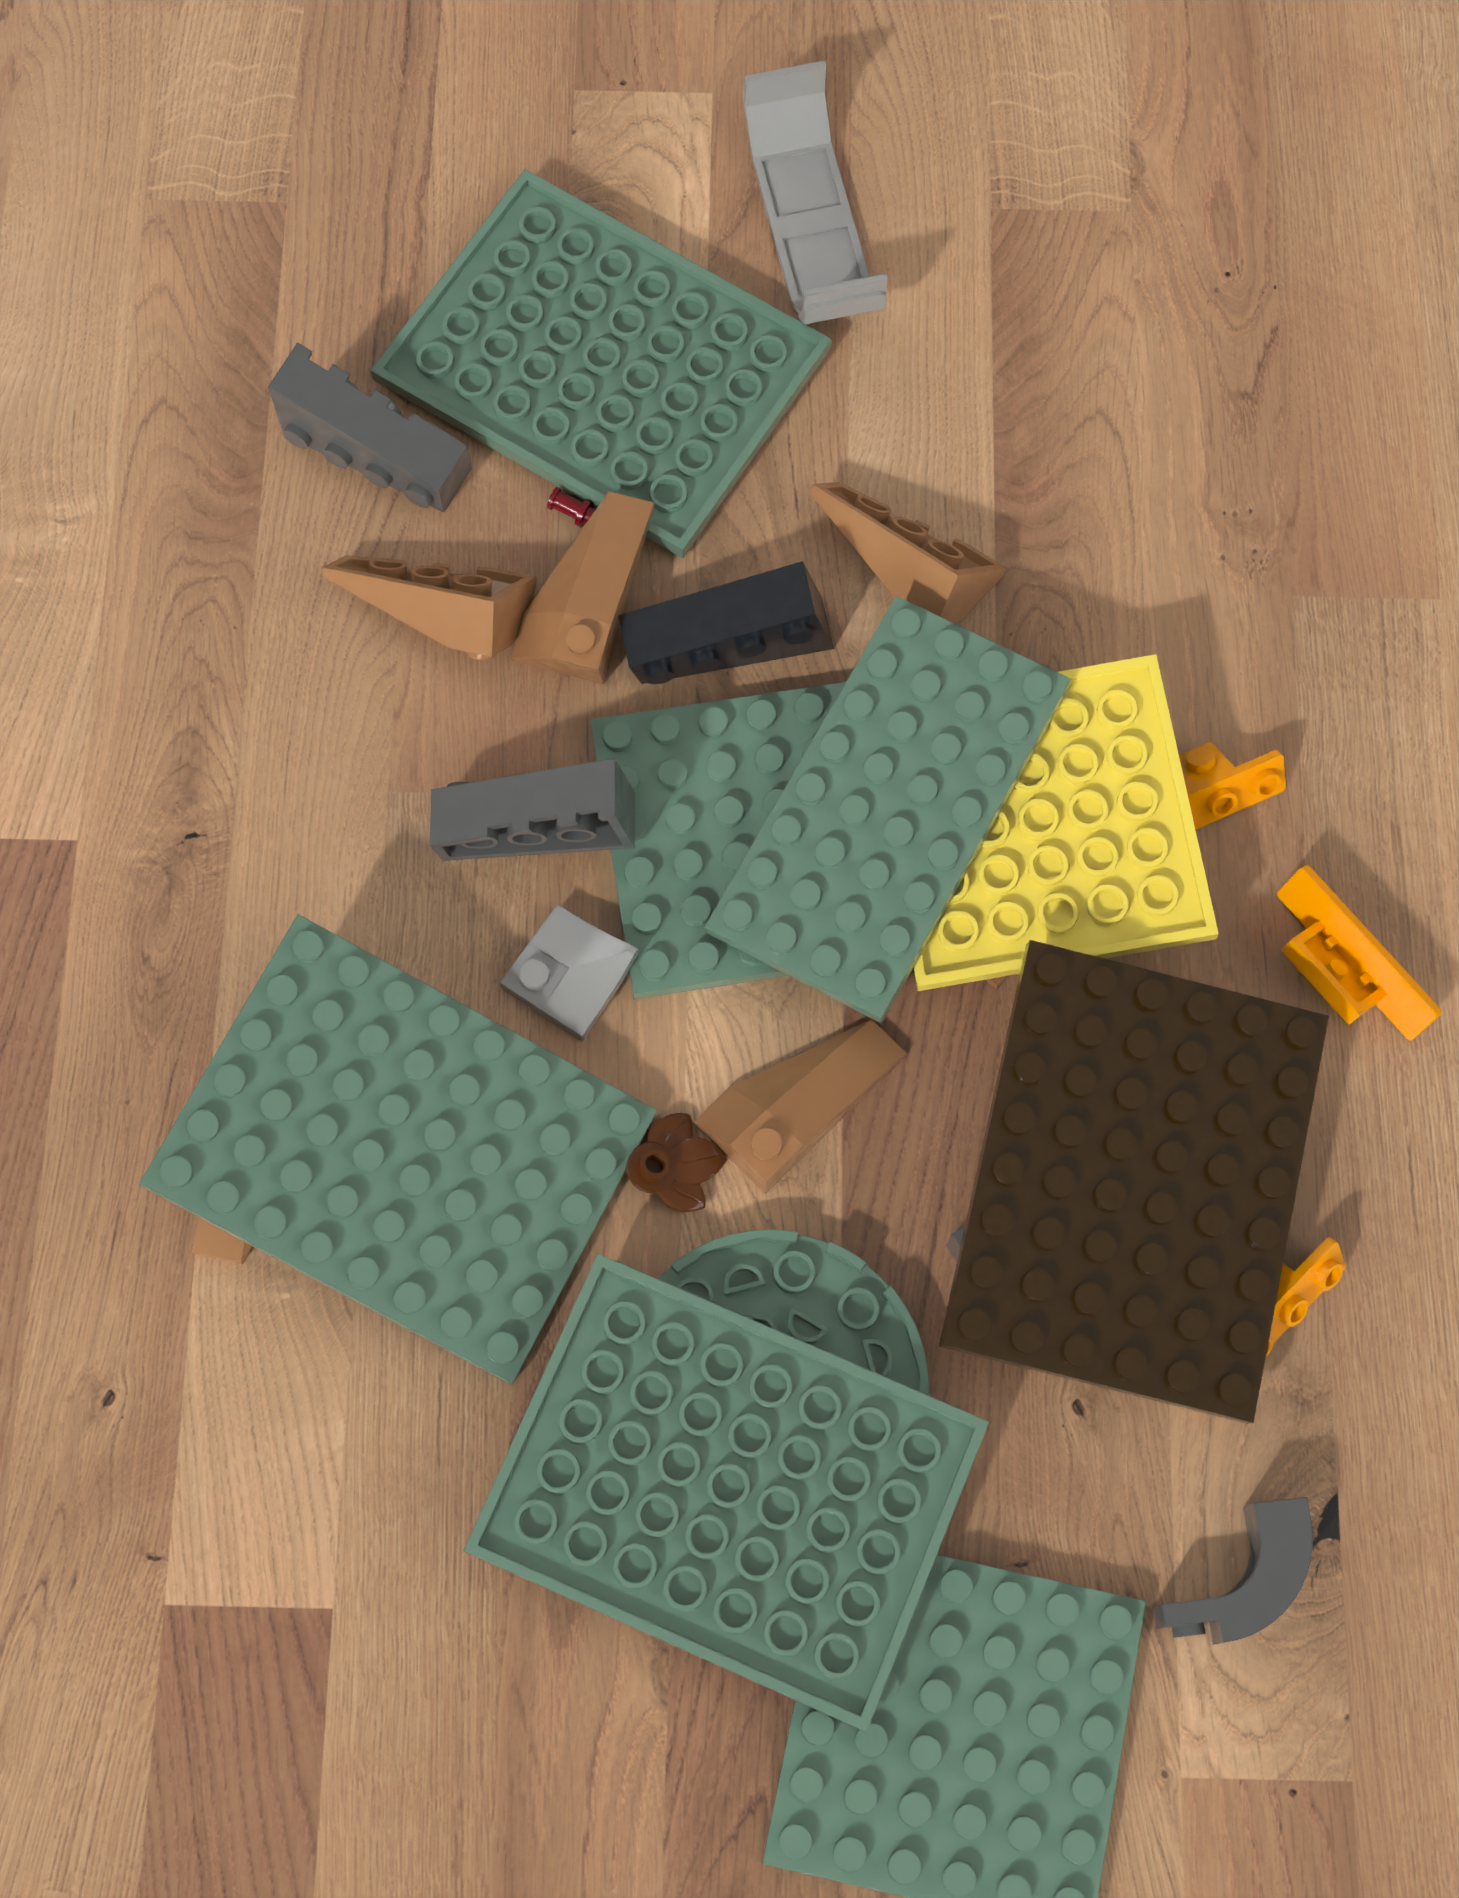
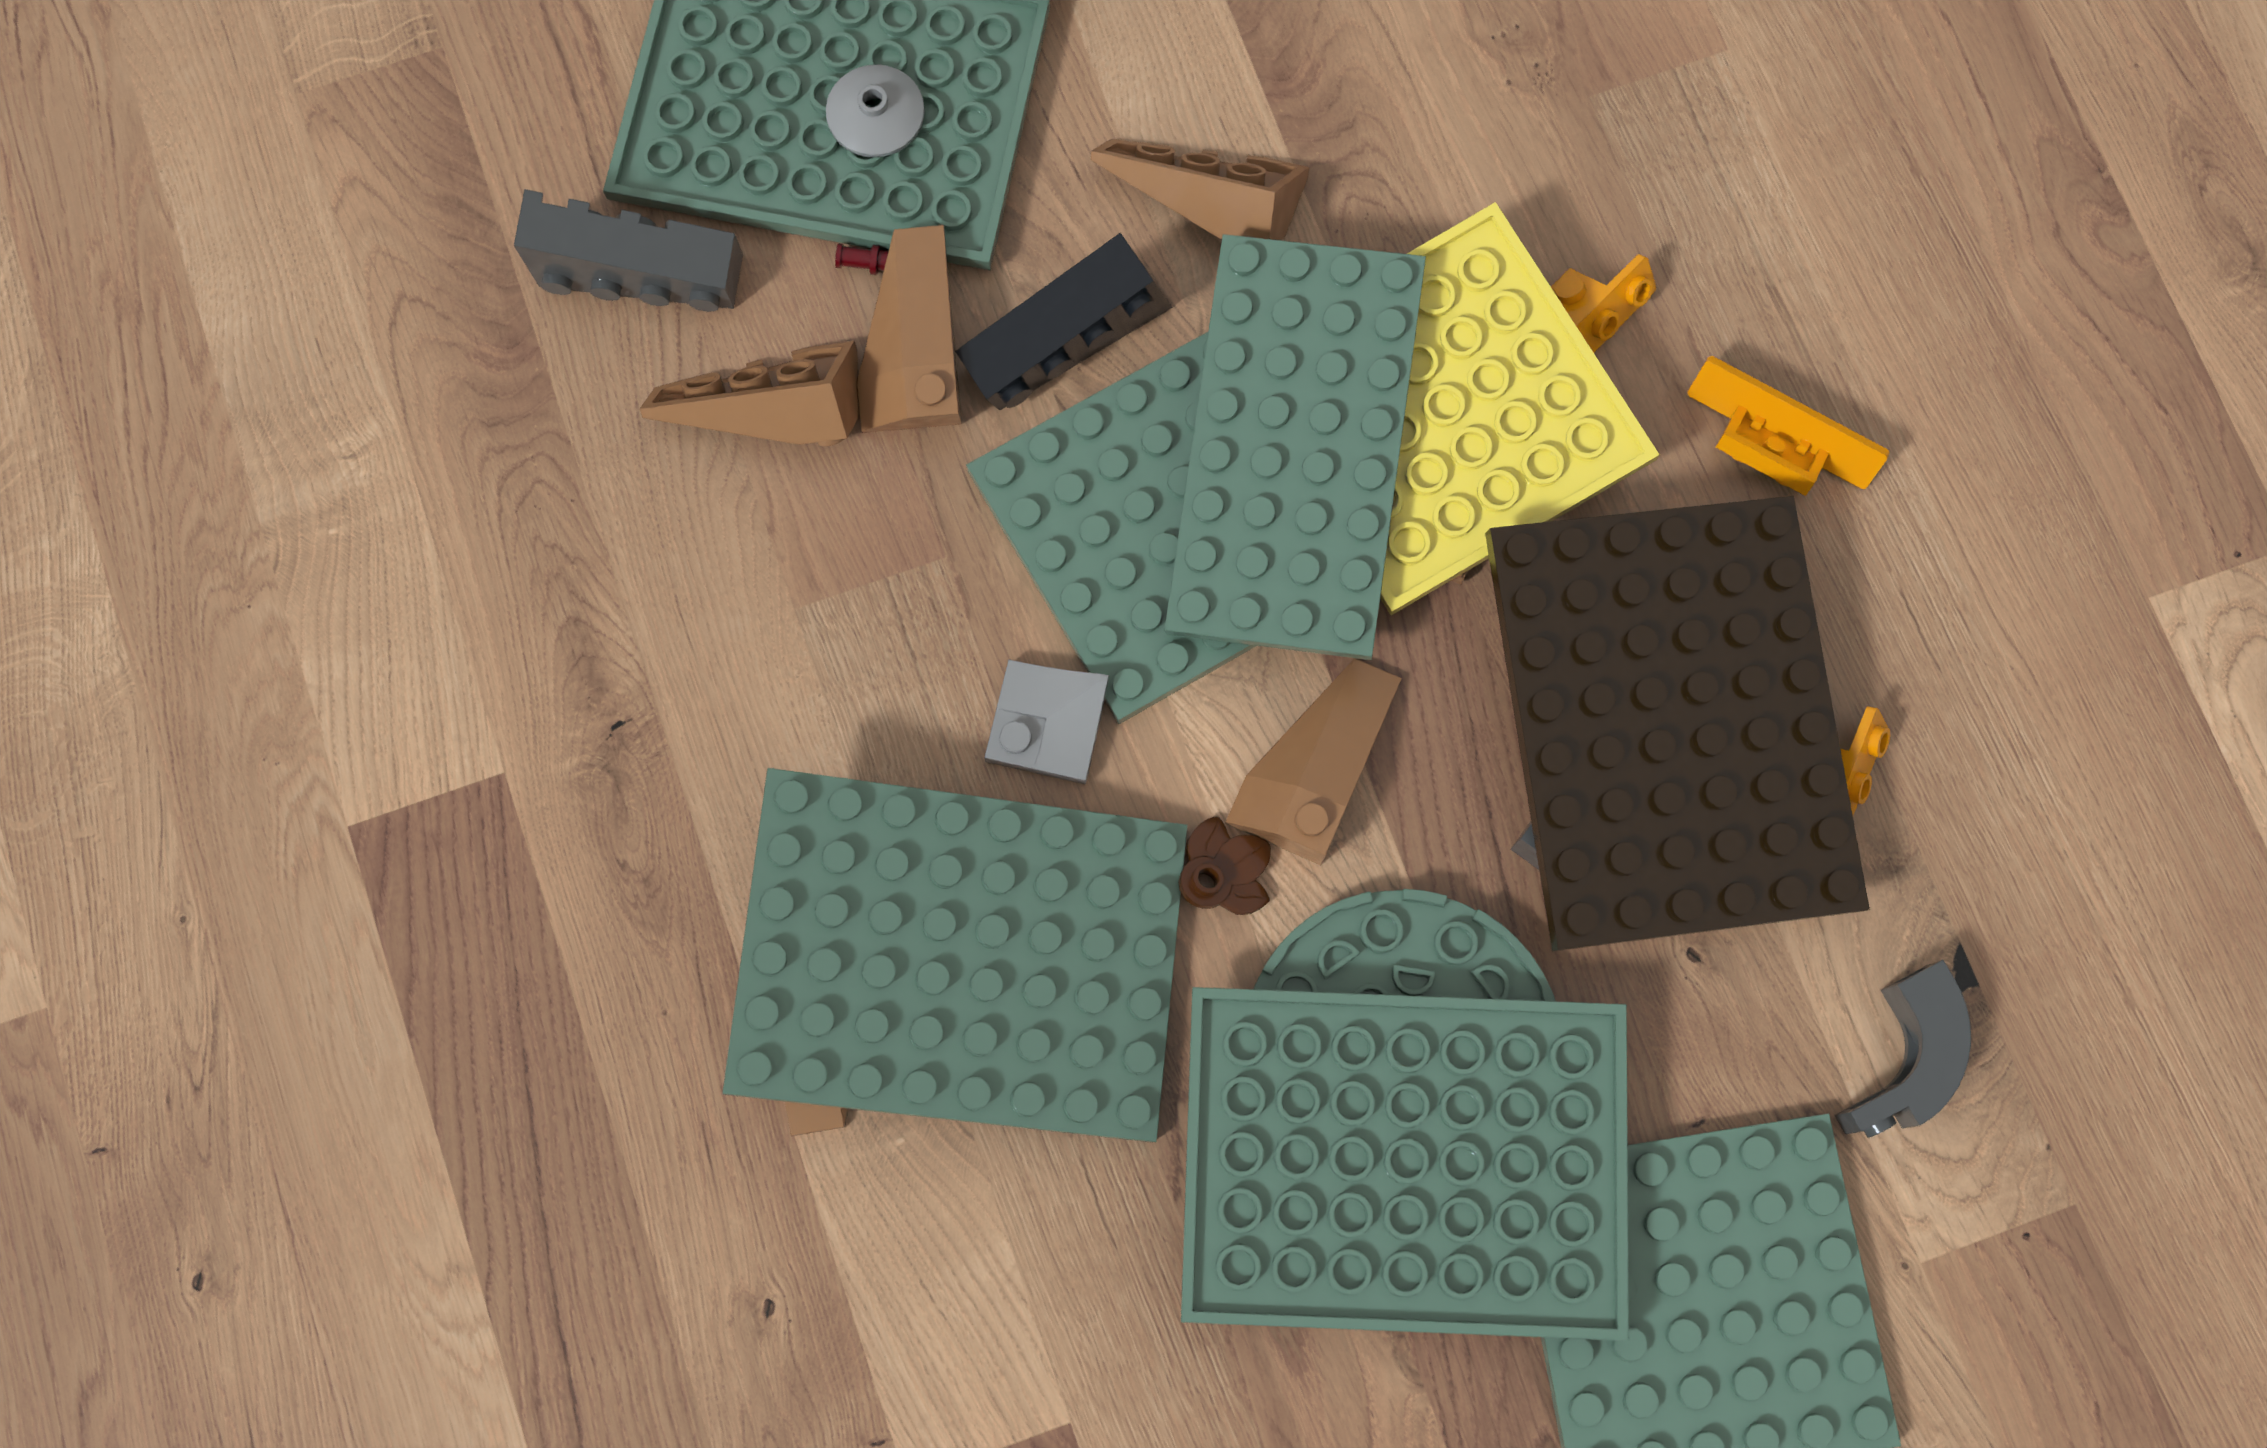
camera: 20 degrees left, 5 degrees up
dark grey wedge [430,758,635,861] -> none
none -> light grey dish [826,65,924,157]

